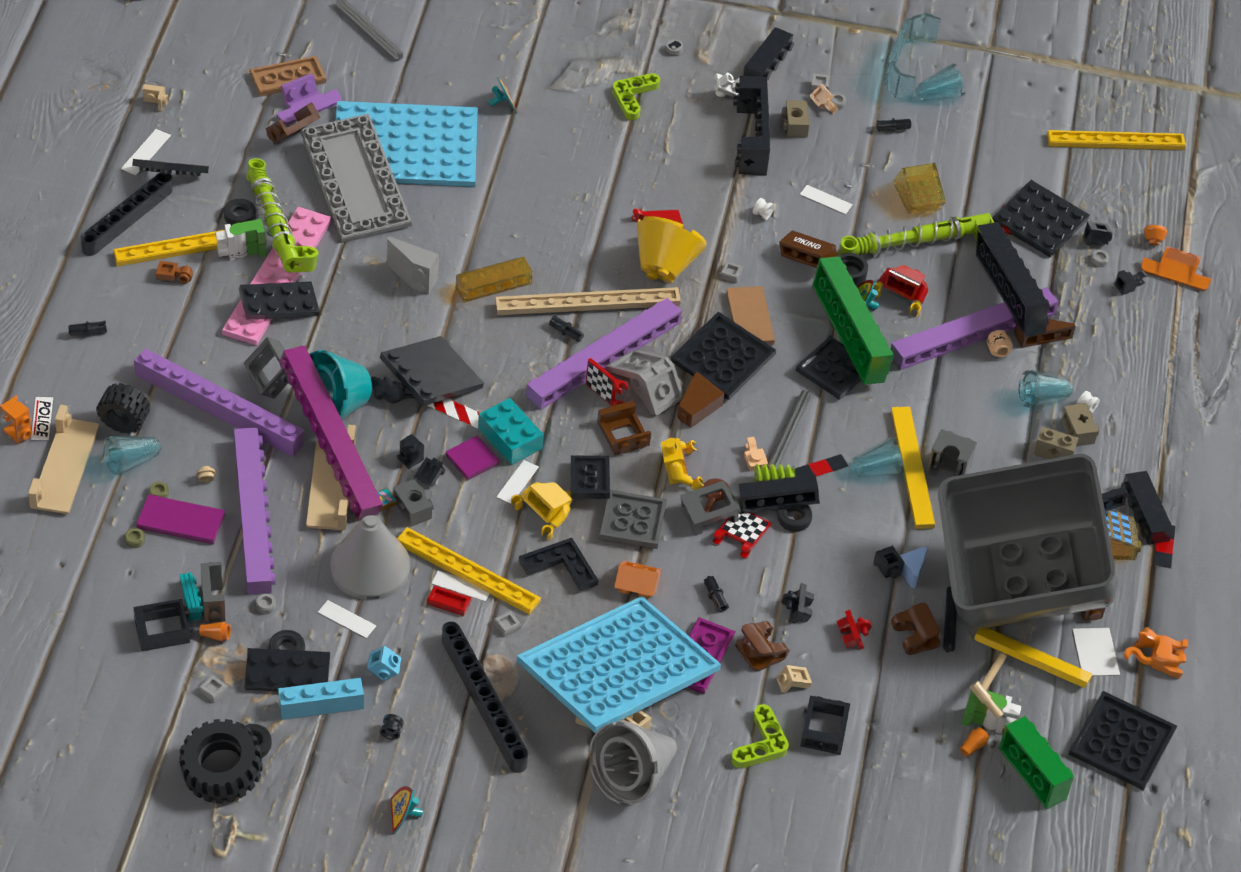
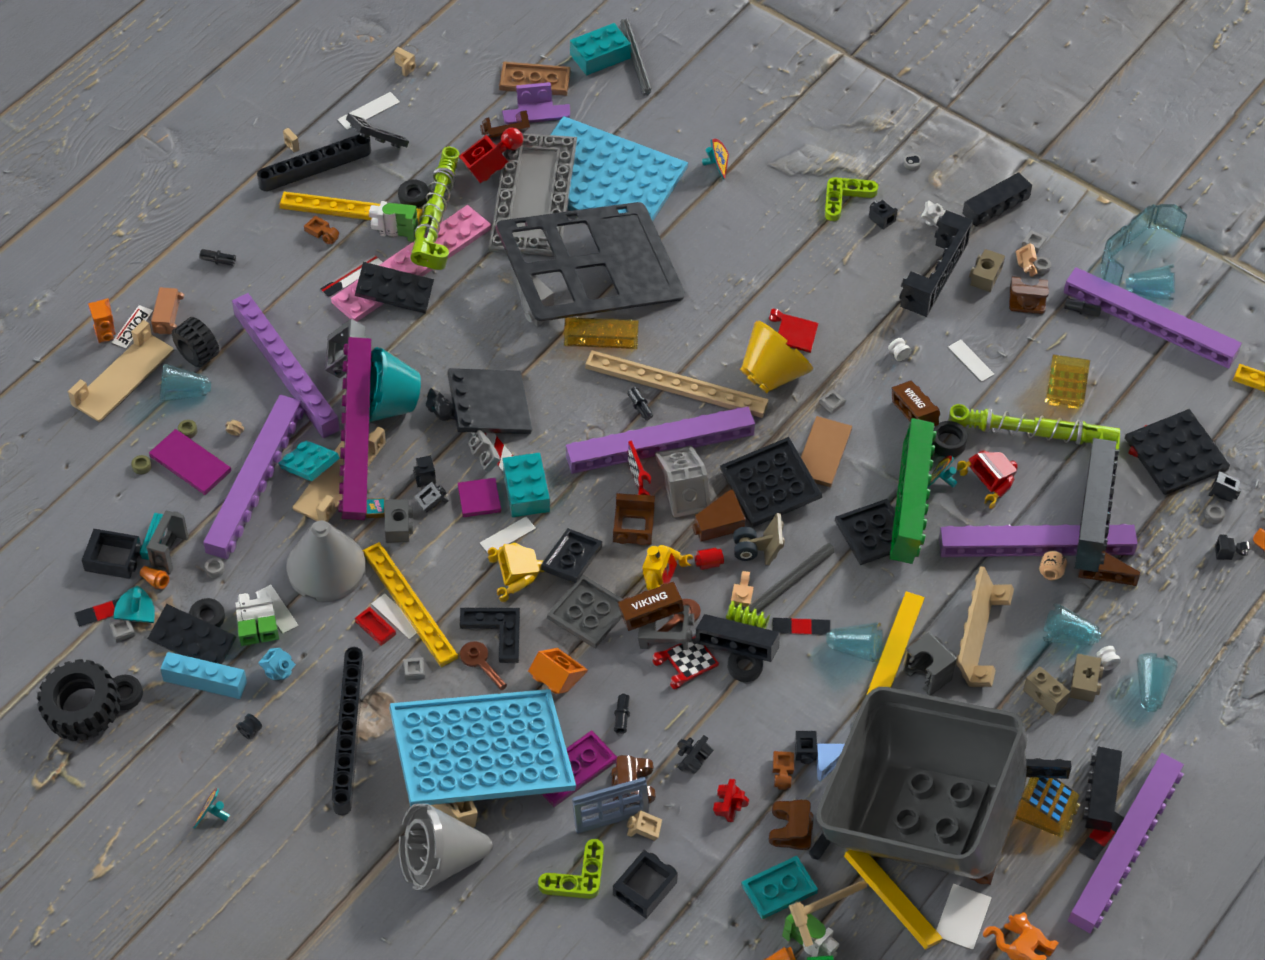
camera: 30 degrees right, 5 degrees up
none -> sticker [75,598,120,627]
none -> teal shield [114,585,155,623]
none -> nougat brick [151,287,184,334]
none -> hips [235,590,279,646]
none -> teal plate [278,440,340,481]
none -> tan tile [283,128,300,153]
none -> sticker [321,255,383,297]
none -> red brick [459,127,523,184]
none -> copper piece [460,641,507,690]
none -> light grey slope [468,430,501,473]
none -> black door [496,202,685,322]
none -> teal brick [570,23,631,76]
none -> sand blue piece [572,777,649,834]
none -> reddish brown brick [618,581,684,631]
none -> red brick [694,547,724,570]
none -> plate [733,513,785,565]
none -> teal plate [741,856,818,919]
none -> dark orange plate [772,751,794,790]
none -> black brick [869,200,898,230]
none -> tan bracket [956,567,1014,687]
none -> reddish brown piece [1009,276,1049,314]
none -> medium lavender brick [1063,267,1242,369]
none -> medium lavender brick [1068,753,1184,934]
none -> clear light blue cone [1137,653,1178,712]

